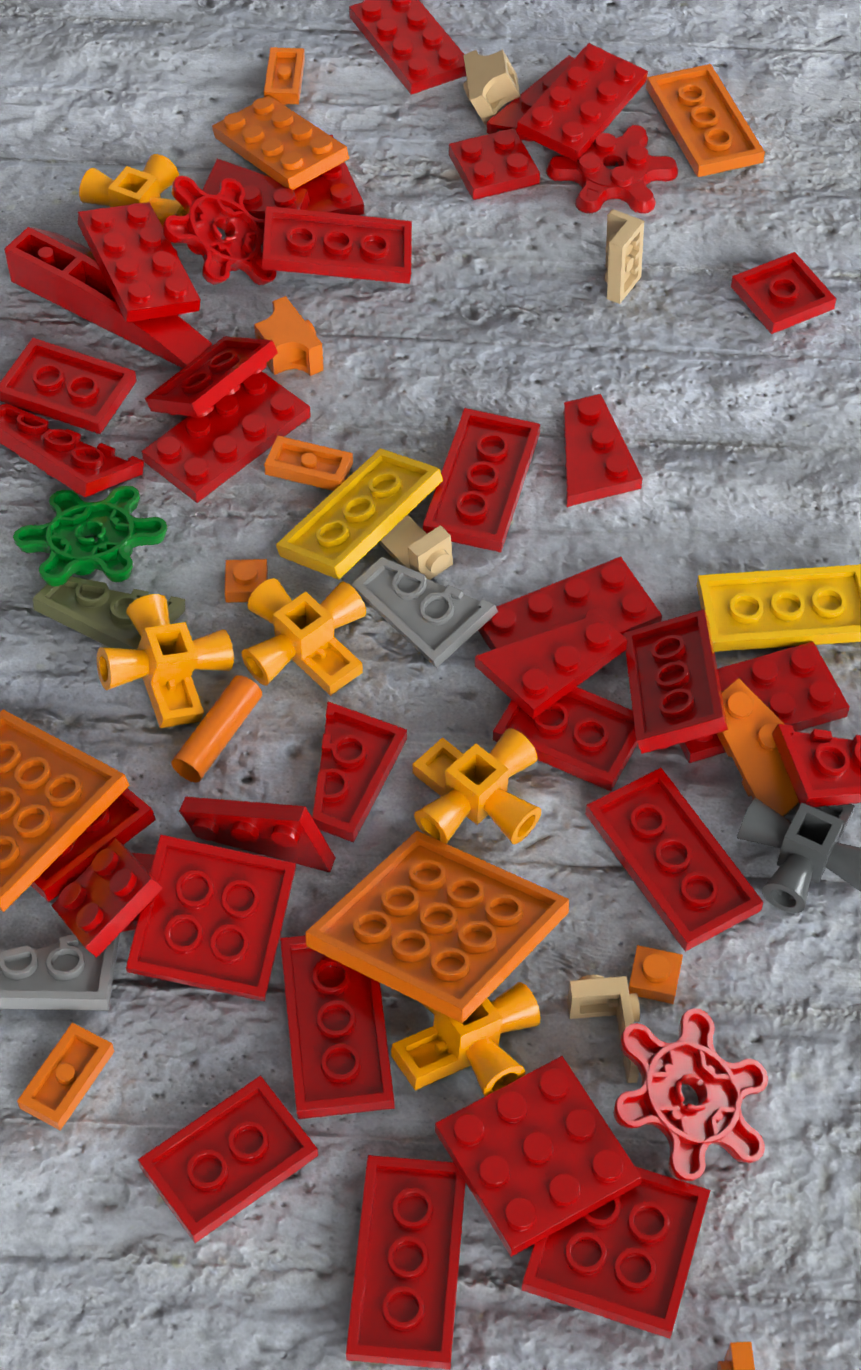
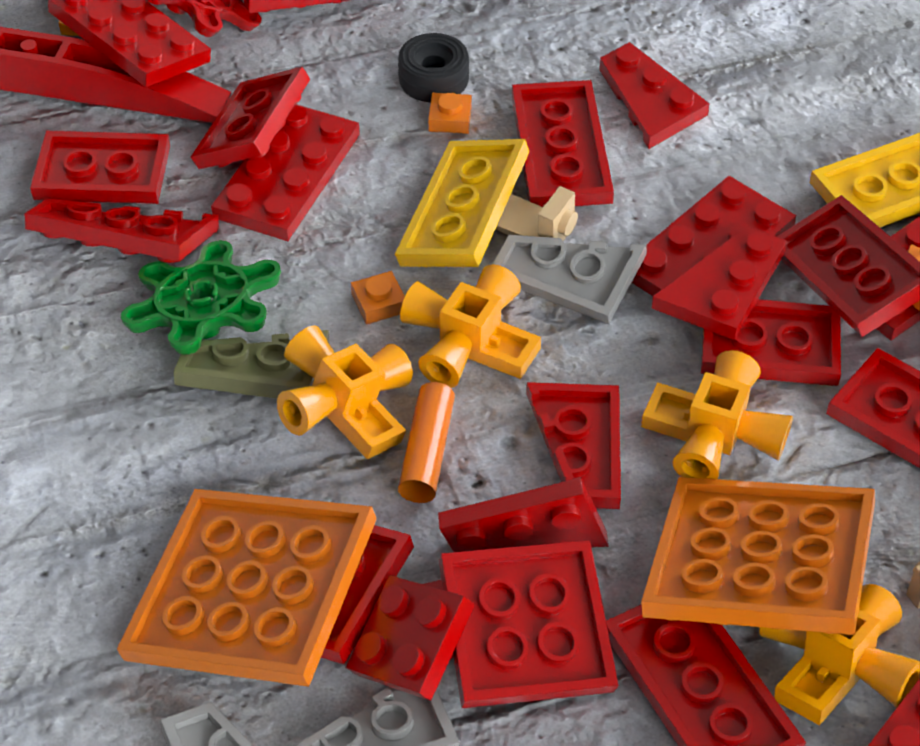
camera: 20 degrees left, 5 degrees down
orange brick [254,296,324,376] -> none
orange plate [264,435,353,491] -> none
none -> black tyre [398,33,469,103]
none -> orange plate [428,93,472,134]

